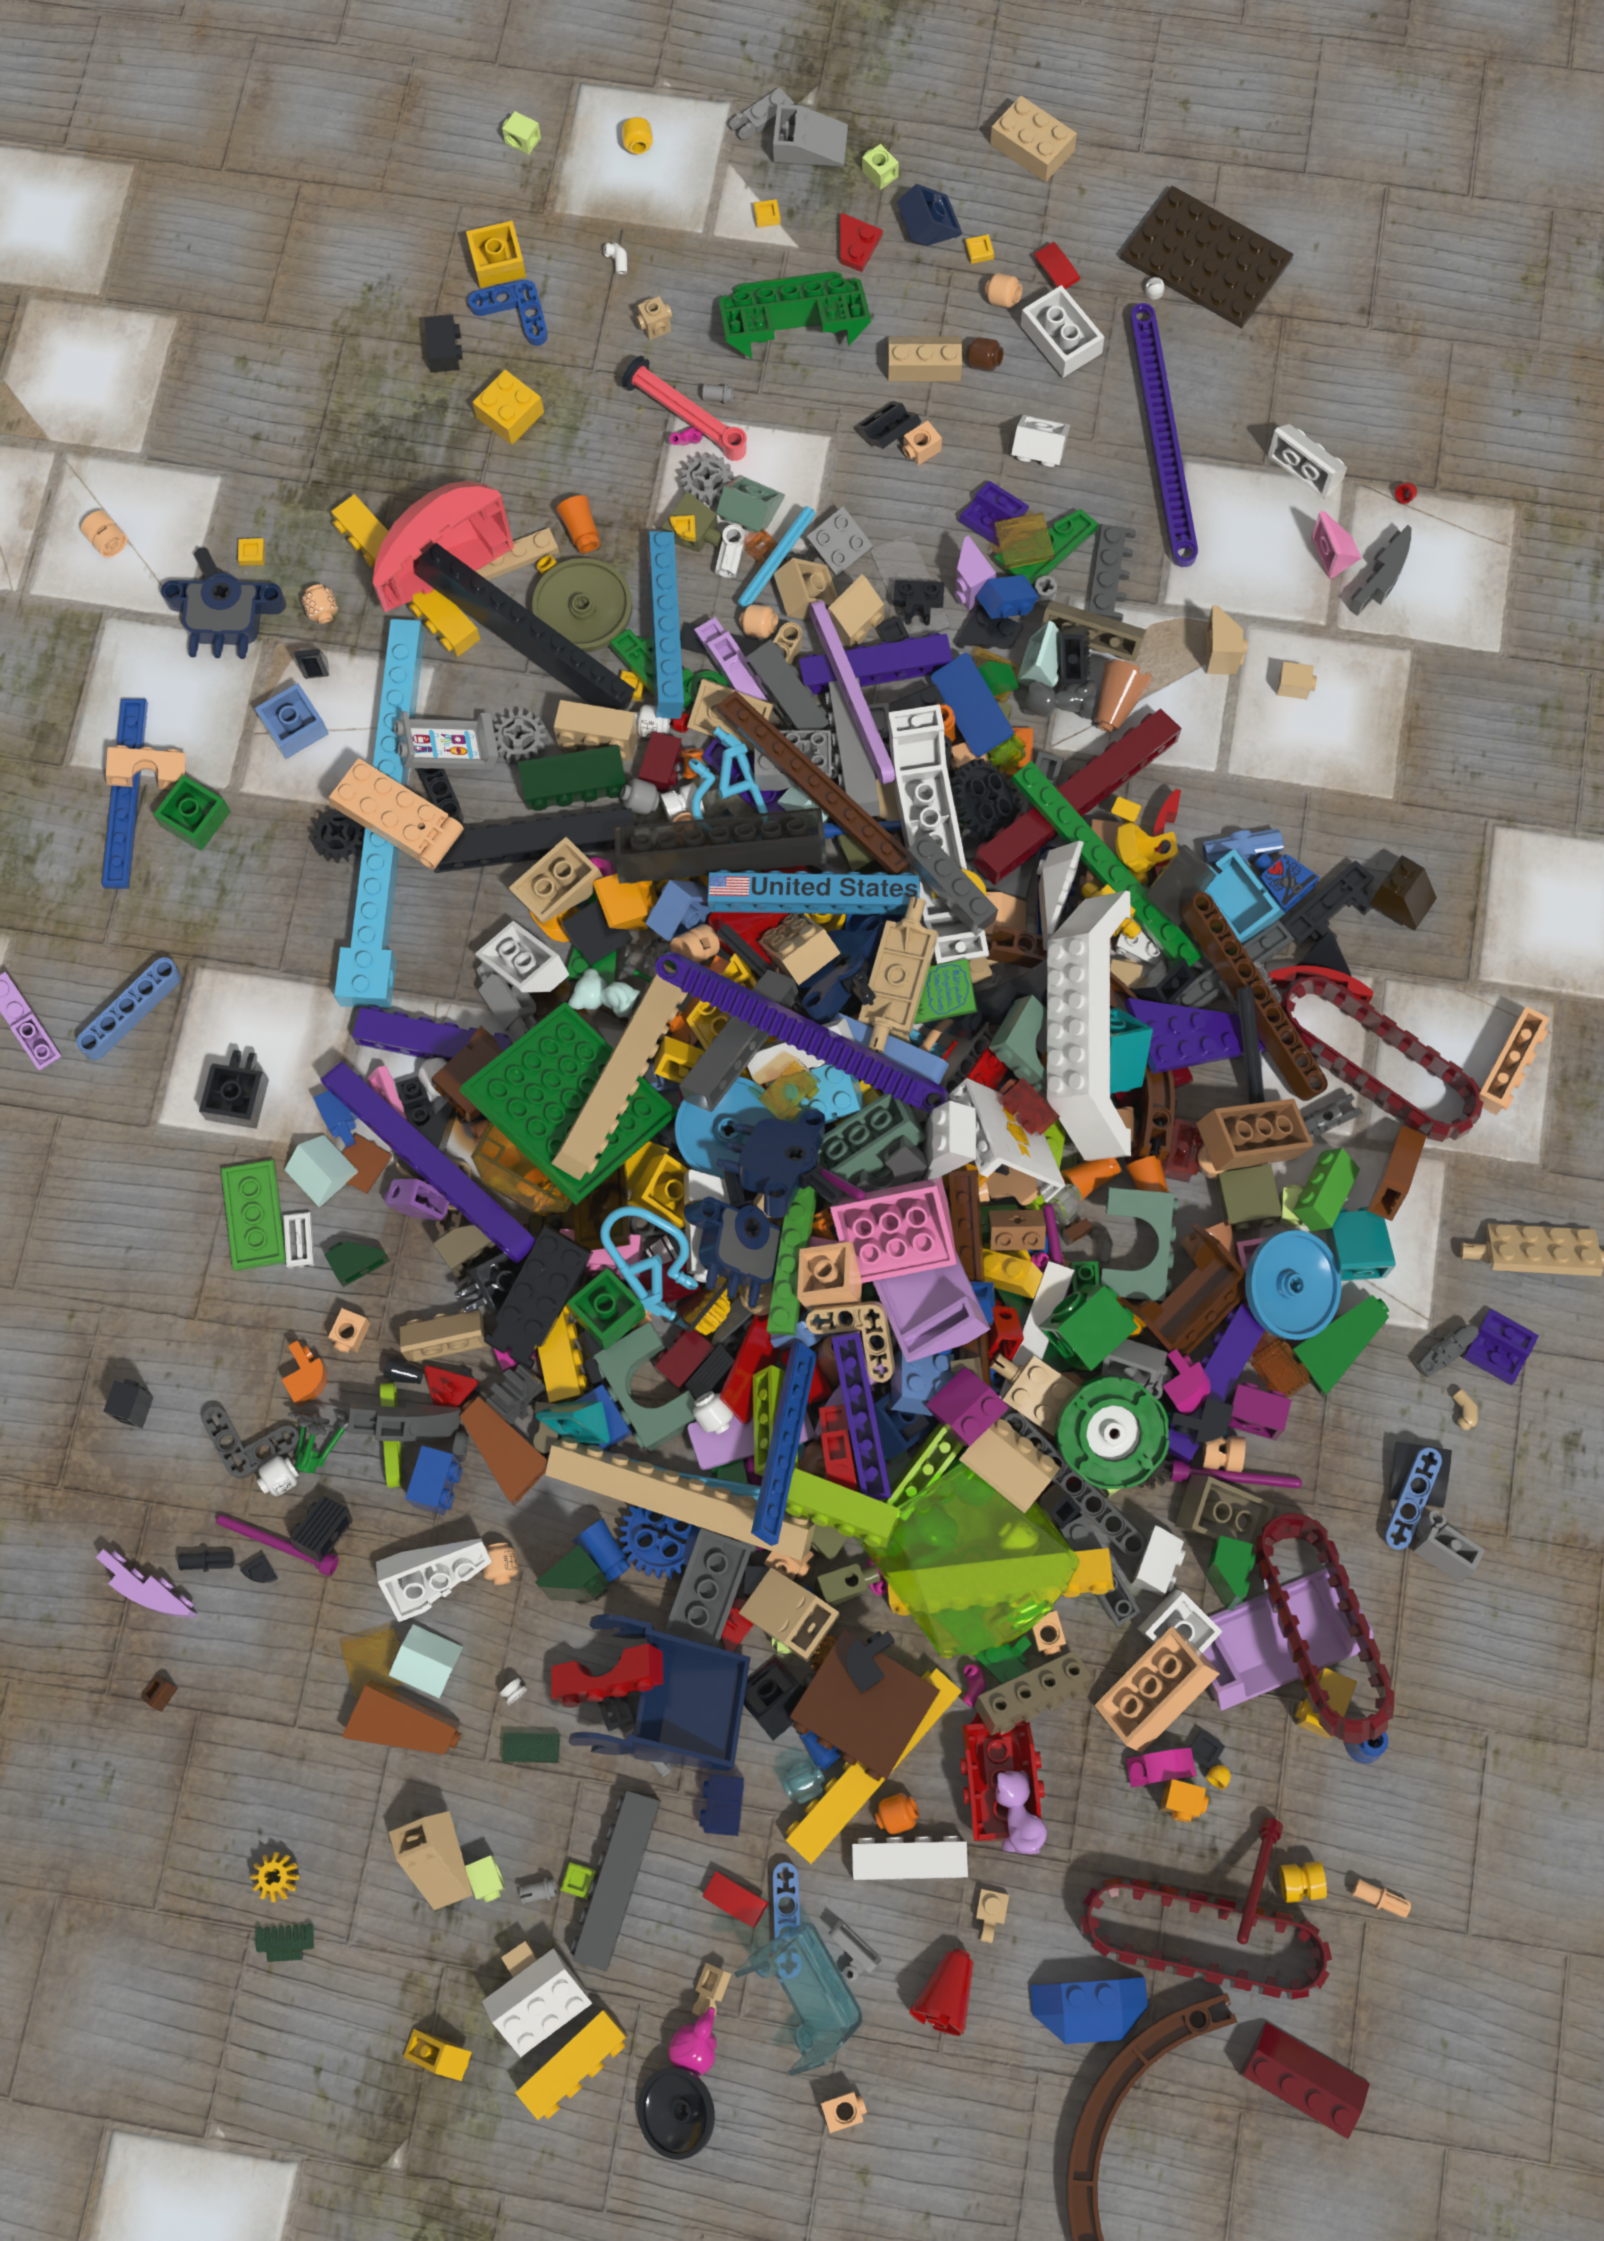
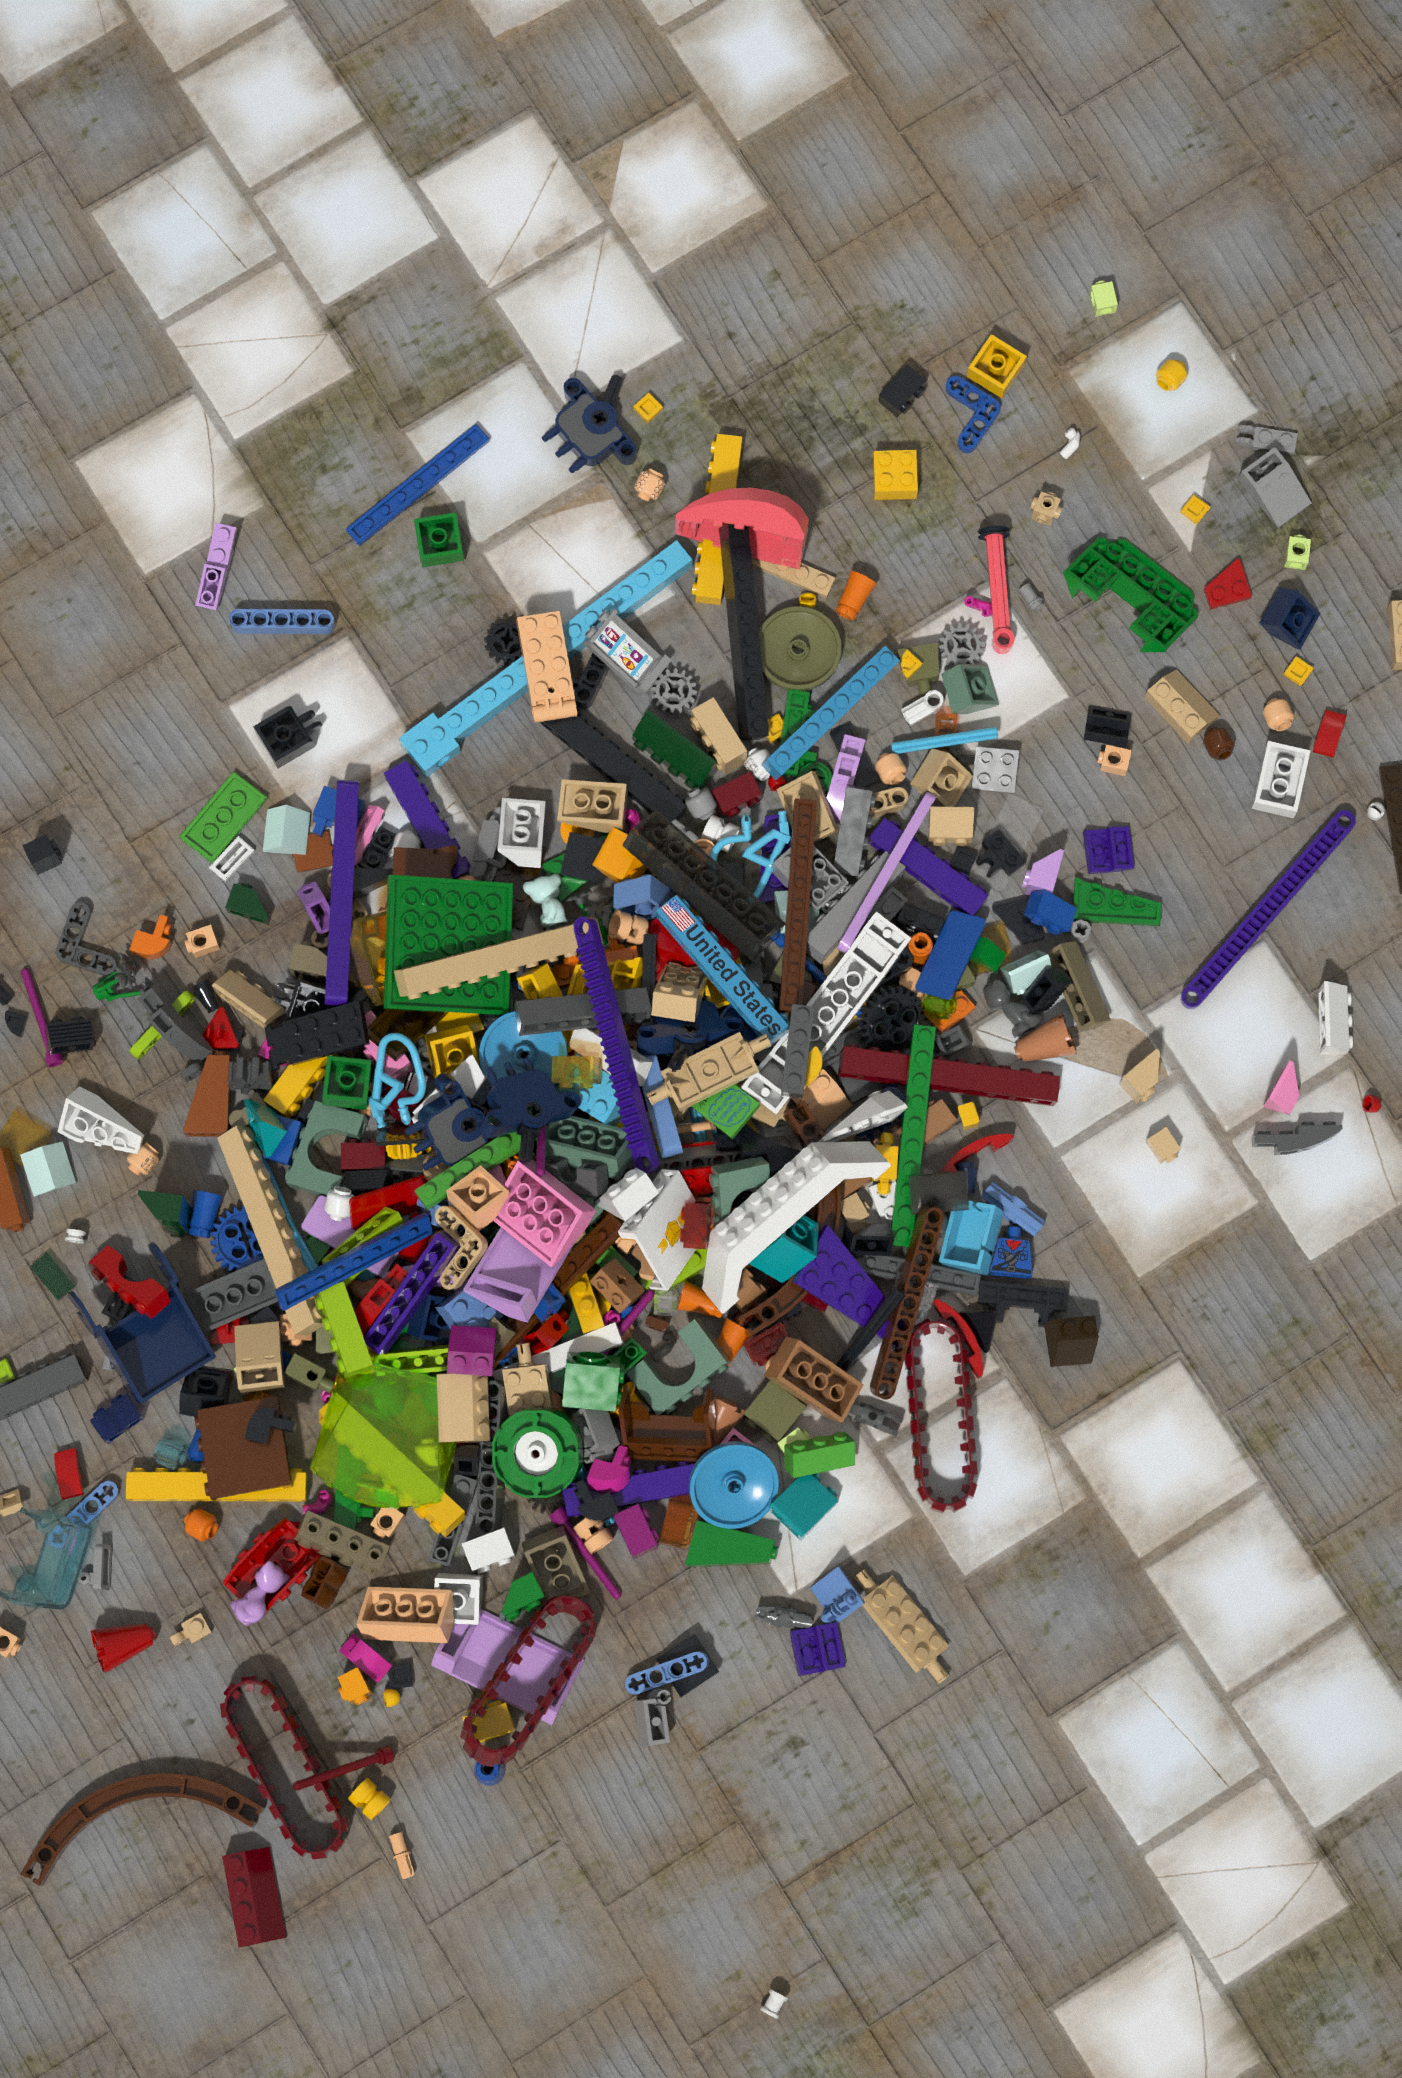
camera: 45 degrees right, 5 degrees up
light nougat wheel [80,510,128,558] -> none
light nougat arch [106,745,186,790] -> none
medium blue brick [255,683,329,759] -> none
white head [257,1456,300,1497] -> none
black slope [294,649,329,679] -> none
blue brick [405,1446,463,1516] -> none
orange bush [681,748,704,779] -> none
white brick [852,1836,968,1880] -> none
clear yellow tile [995,512,1054,569] -> none
white slope [1011,415,1070,467] -> none
blue wedge [1030,1977,1148,2044] -> none
dark grey hinge [1089,524,1136,622] -> none
yellow piece [1115,822,1179,886] -> none
dark orange slope [1367,1125,1427,1221] -> none
tan arm [1452,1389,1478,1430] -> none
light nougat brick [1479,1006,1550,1116] -> none
none -> reddish brown brick [301,1556,348,1610]
none -> medium blue hinge [810,1566,865,1624]

